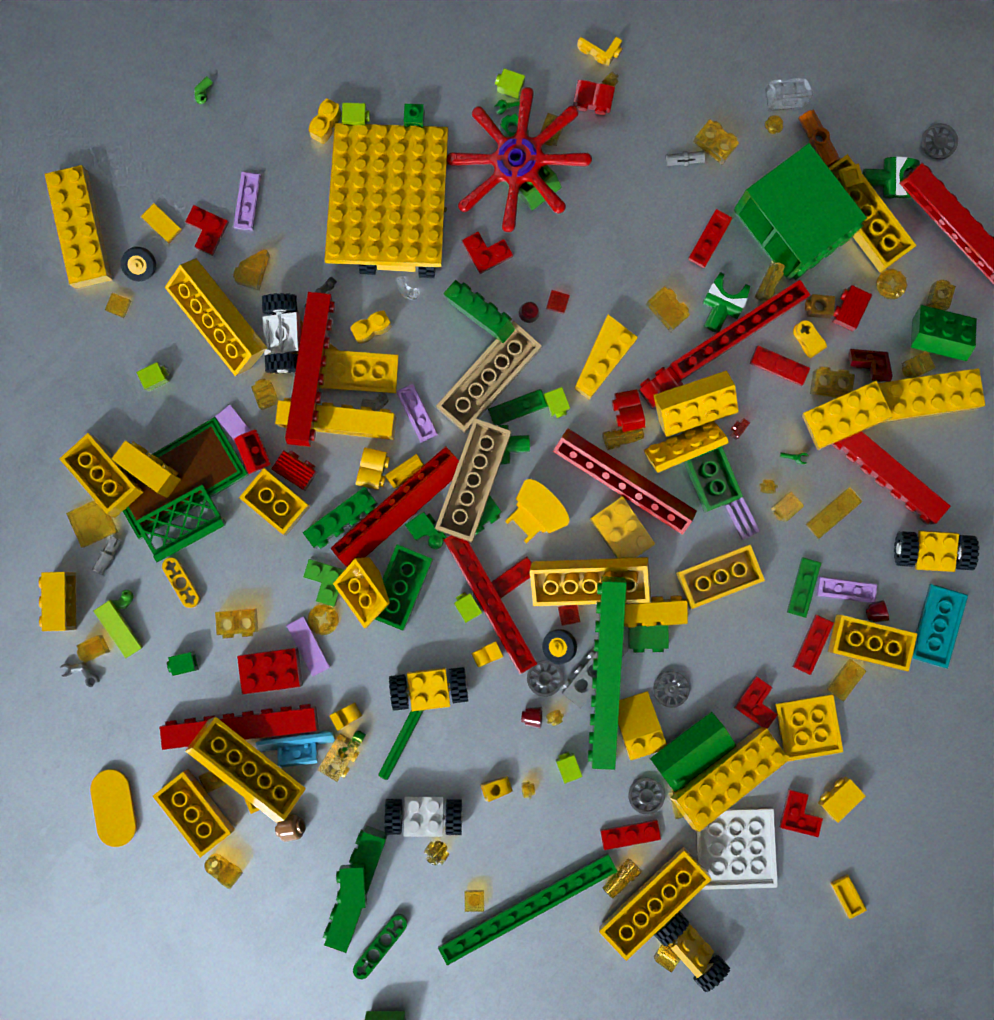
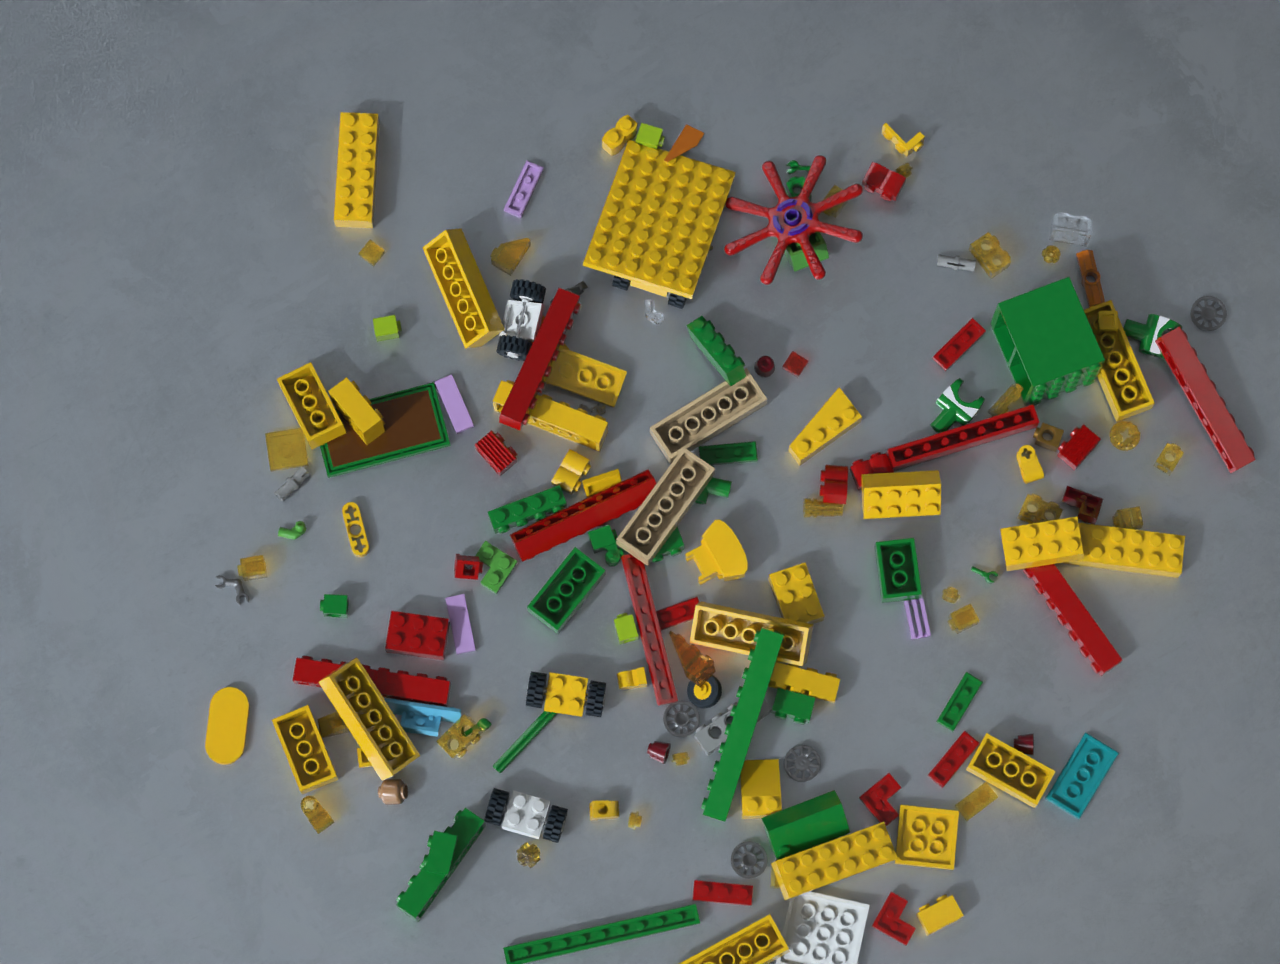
camera: 15 degrees right, 10 degrees down
yellow brick [38,572,77,631] -> none
lime tile [93,599,143,658] -> none
black wheel [121,247,156,282] -> none
green fence [134,484,226,563] -> none
yellow tile [141,203,182,243] -> none
red plate [185,205,229,256] -> none
bright green arm [194,76,213,104] -> none
clear yellow brick [215,609,258,639] -> none
red brick [234,429,271,474] -> none
yellow brick [239,468,311,536] -> none
clear yellow brick [251,379,278,410] -> none
clear yellow gear [307,604,339,635] -> none
yellow leg [329,702,363,731] -> none
yellow slope [333,557,390,628] -> none
yellow brick [350,311,392,344] -> none
green beam [353,914,408,980] -> none
lavender tile [396,383,438,443] -> none
green brick [404,104,425,128] -> none
red plate [462,231,513,274] -> none
clear yellow plate [464,890,484,912] -> none
lime brick [495,68,525,99] -> none
lime brick [544,387,570,418] -> none
red brick [553,428,697,535] -> none
lime brick [556,751,583,784] -> none
clear red plate [558,605,581,626] -> none
clear yellow axle [602,858,642,898] -> none
yellow plate [644,421,729,473] -> none
clear yellow brick [646,286,690,333] -> none
yellow brick [676,544,765,609] -> none
clear red plate [730,418,750,440] -> none
red plate [749,345,810,386] -> none
clear yellow tile [805,487,862,539] -> none
lavender tile [817,577,877,603] -> none
plate [894,530,979,572] -> none
green brick [911,305,977,361] -> none
none -> red brick [454,554,483,580]
none -> orange sticker [664,124,704,162]
none -> clear orange slope [669,631,716,687]

